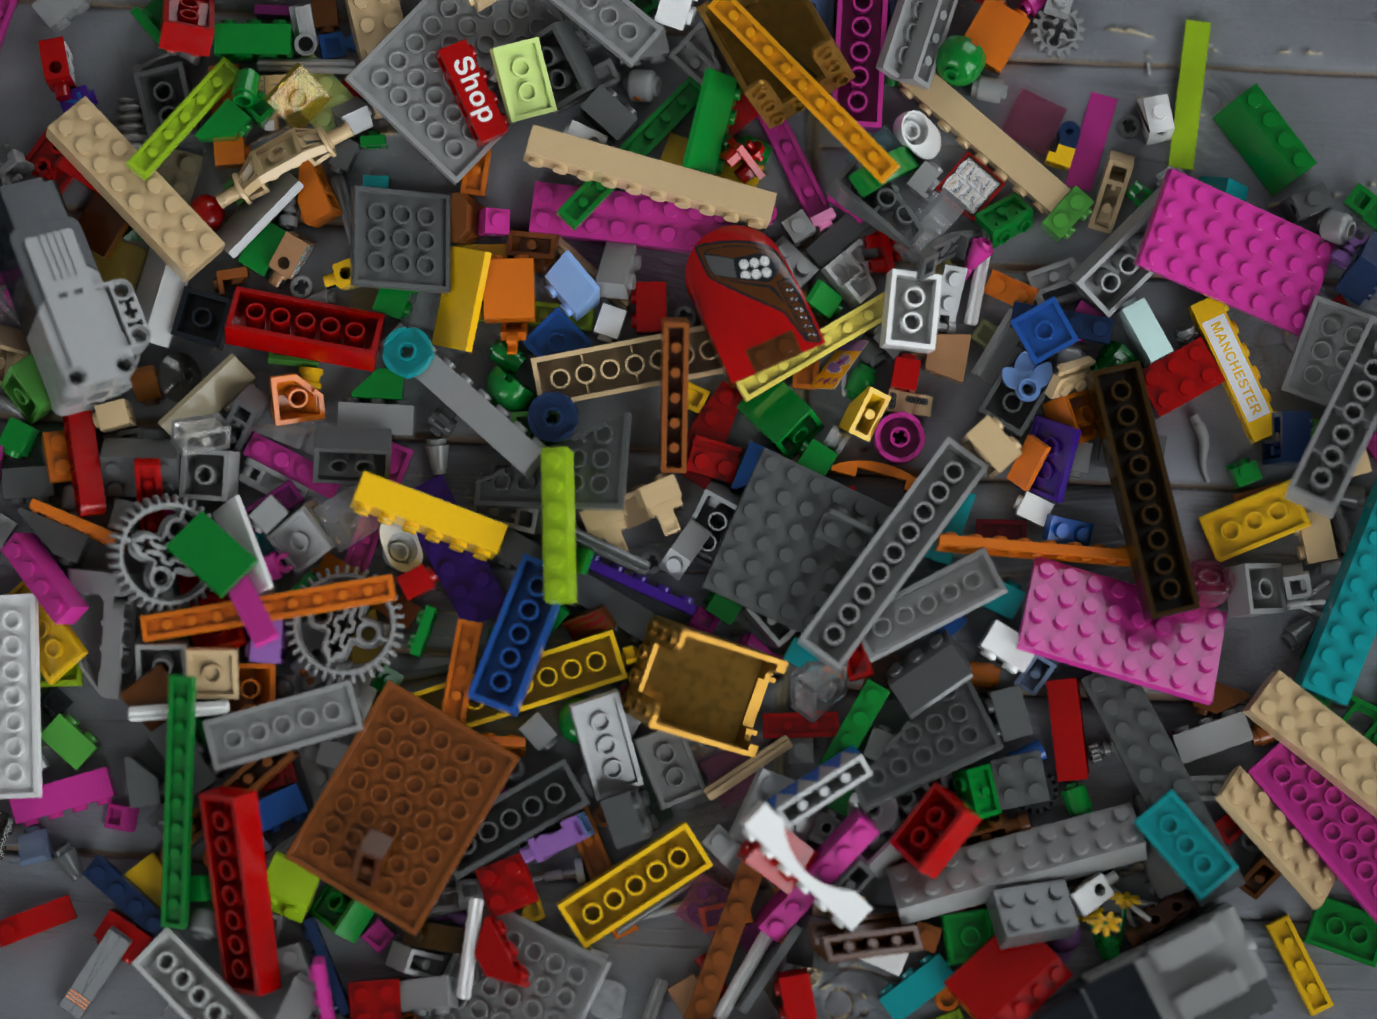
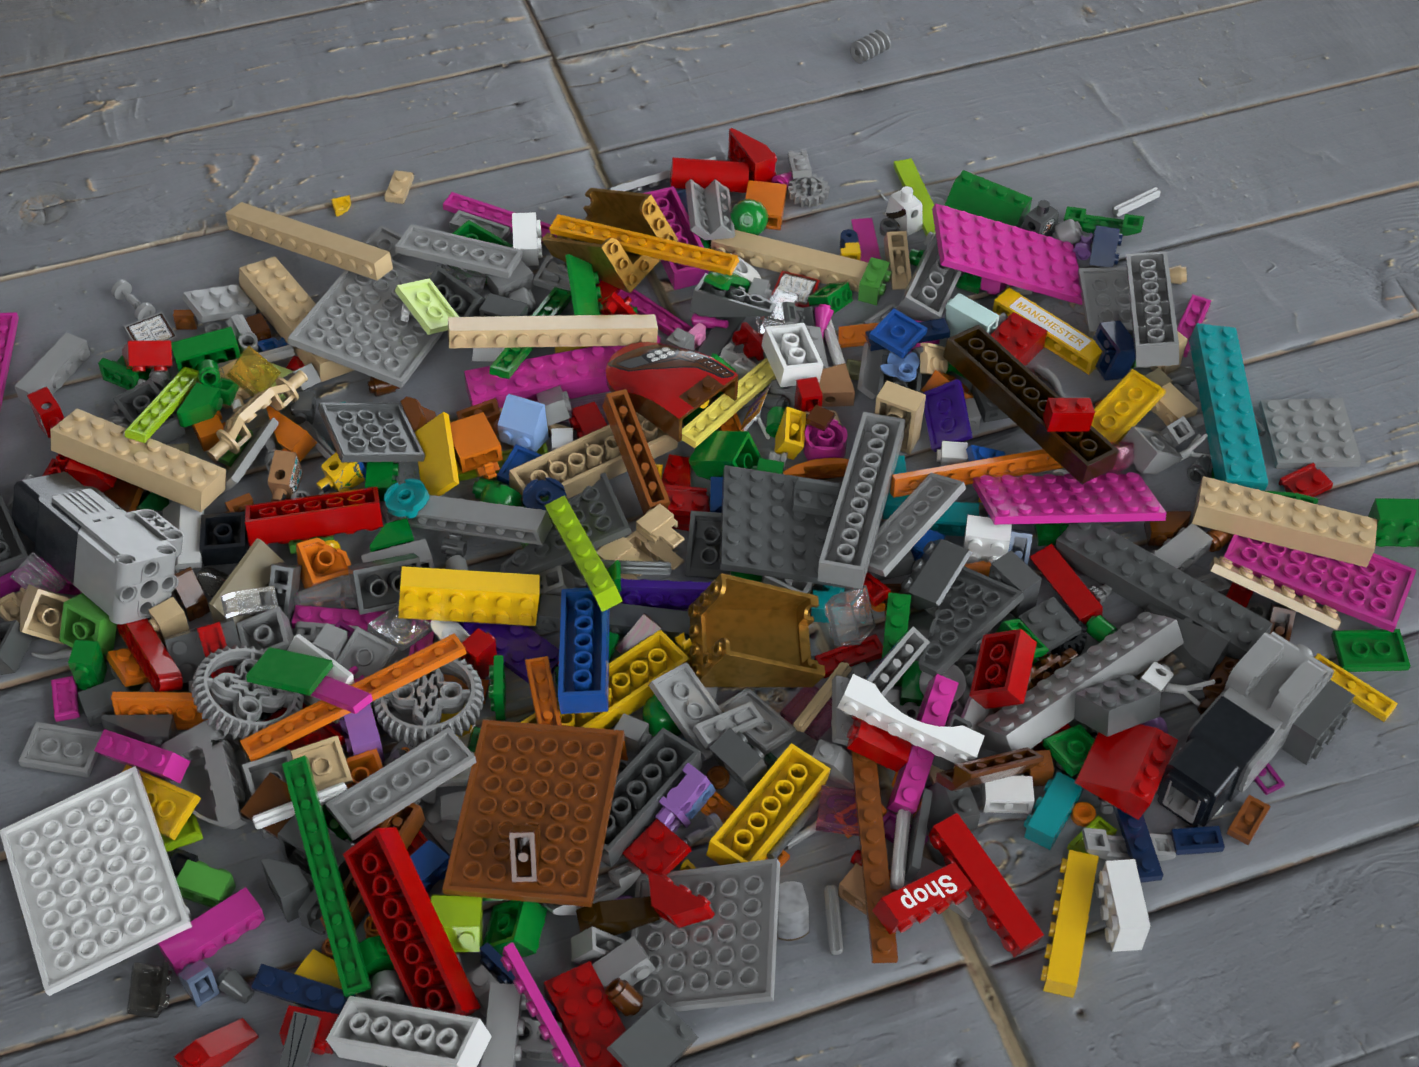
camera: 20 degrees left, 35 degrees down
dark pink slope [104,803,139,832] -> none
green brick [238,222,286,279] -> none
green plate [360,131,388,150] -> none
dark pink tile [361,917,397,954] -> none
red brick [435,39,509,147] -> none
white axle [456,898,484,999] -> none
orange plate [460,148,492,197] -> none
dark pink brick [477,207,510,238] -> none
light grey slope [658,519,712,581] -> none
light grey brick [971,75,1008,104] -> none
clear pink tile [1002,88,1067,155] -> none
orange tile [1006,435,1051,491] -> none
plant [1076,891,1142,960] -> none
teal tile [1133,789,1239,901] -> none
green brick [1225,457,1263,489] -> none
none -> light grey plate [692,701,764,749]
none -> reddish brown tile [806,405,835,431]
none -> red brick [1043,398,1095,432]

